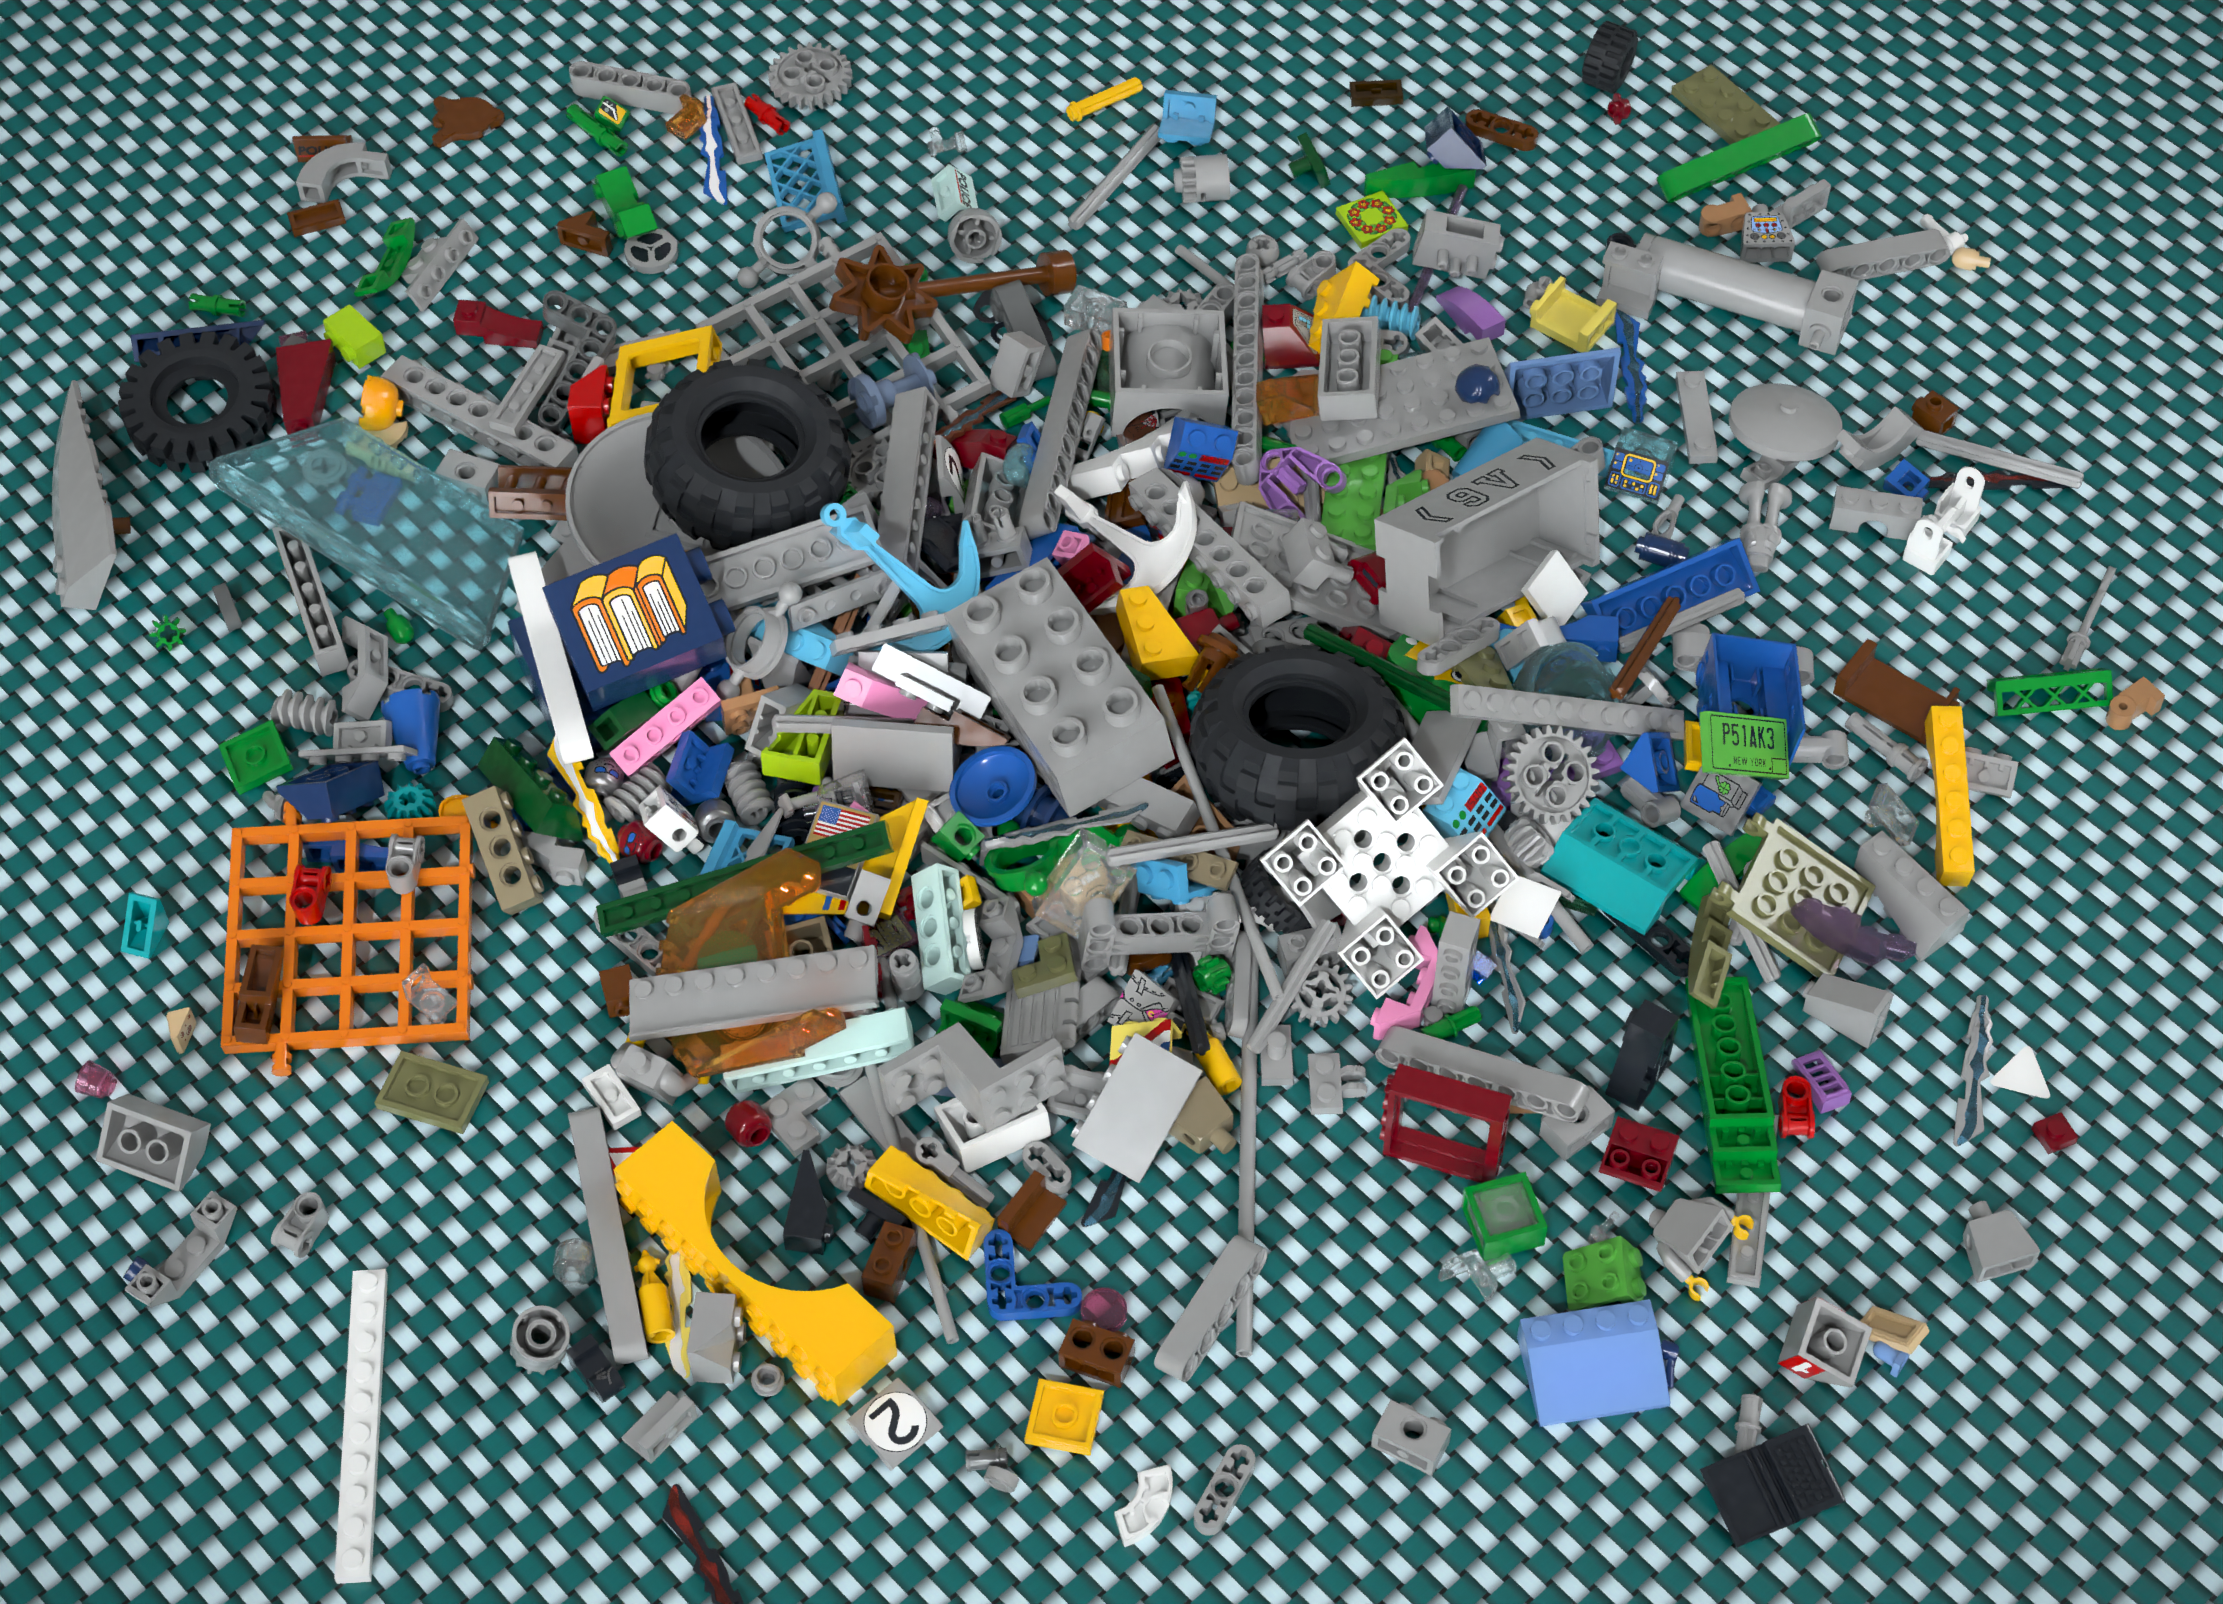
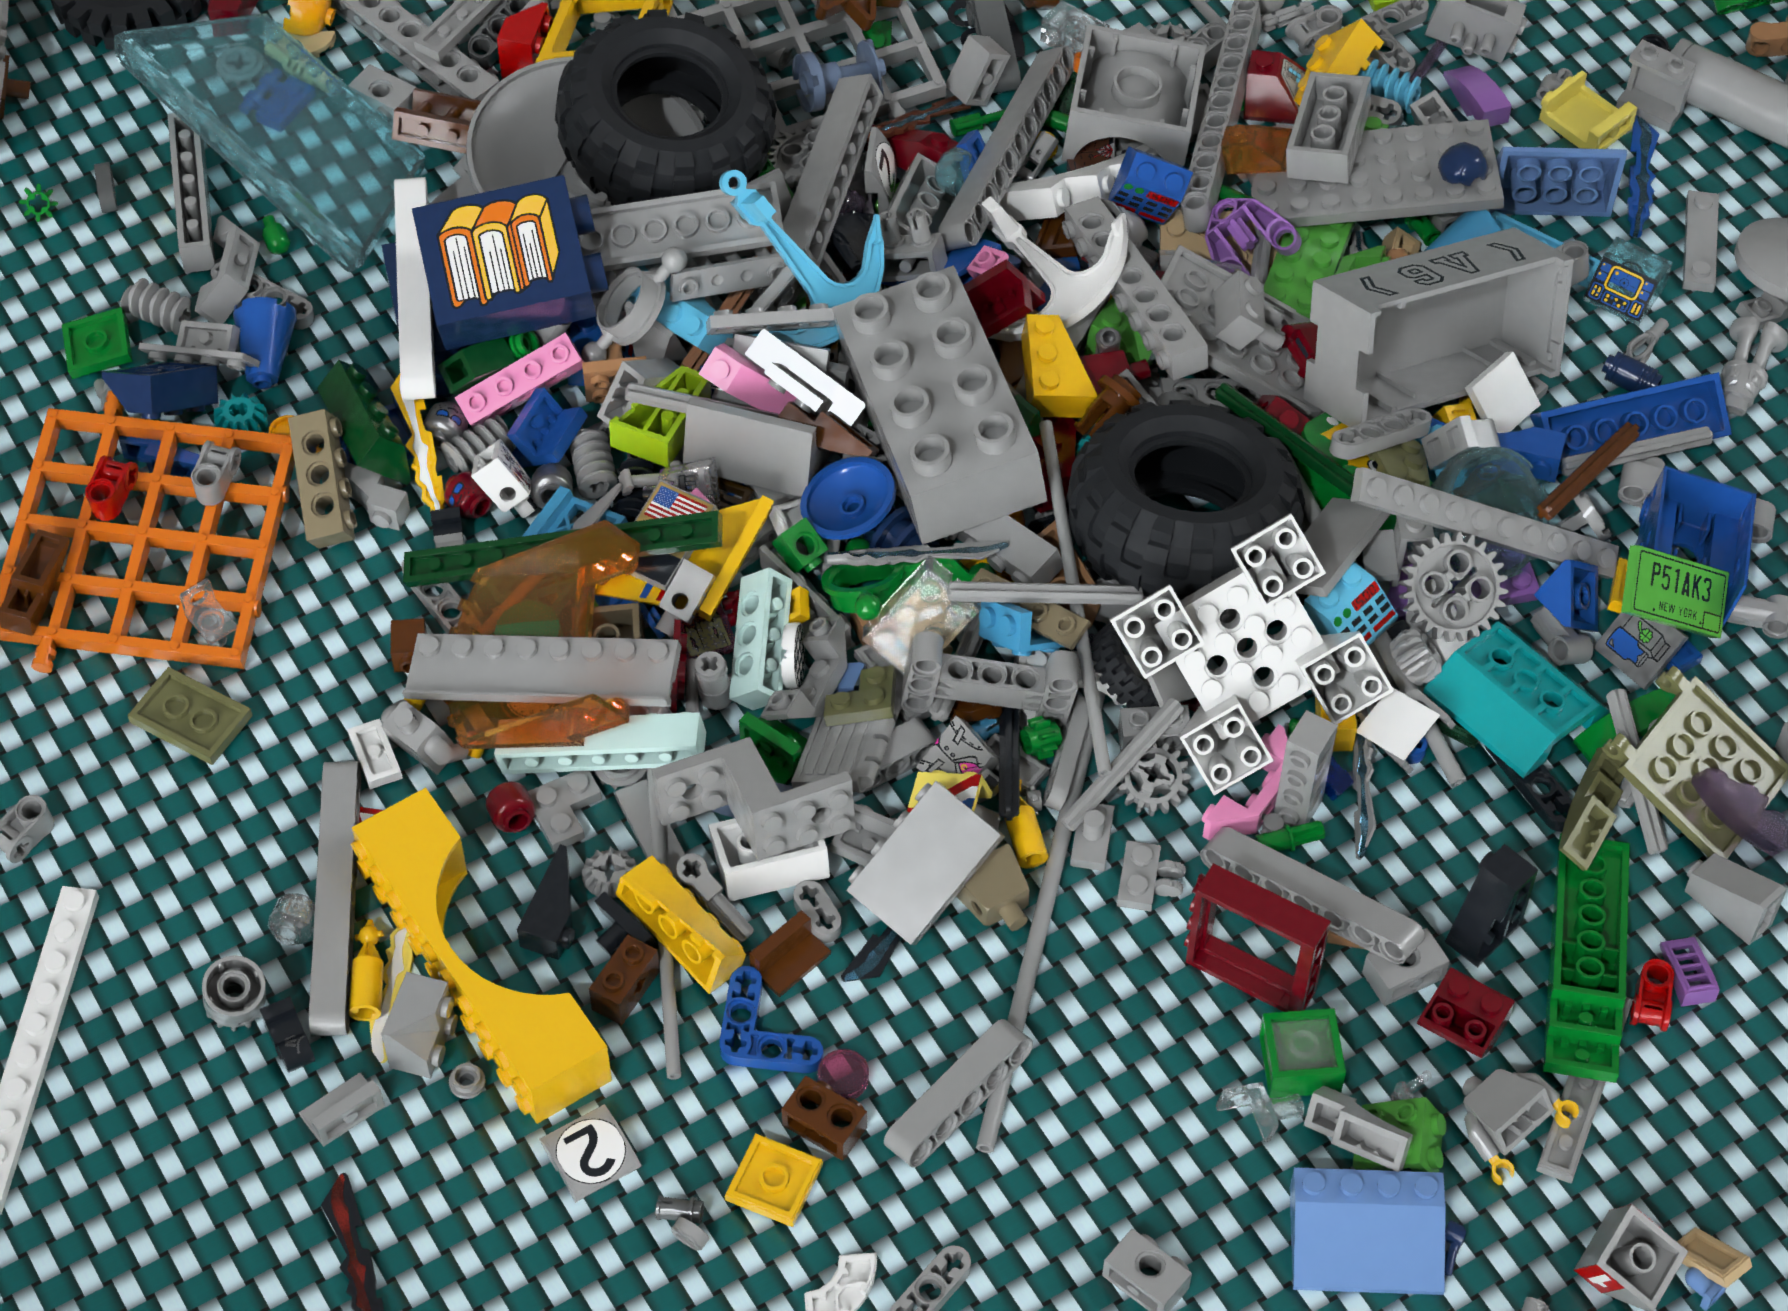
camera: 10 degrees right, 0 degrees up
none -> light grey slope [1303,1086,1413,1172]

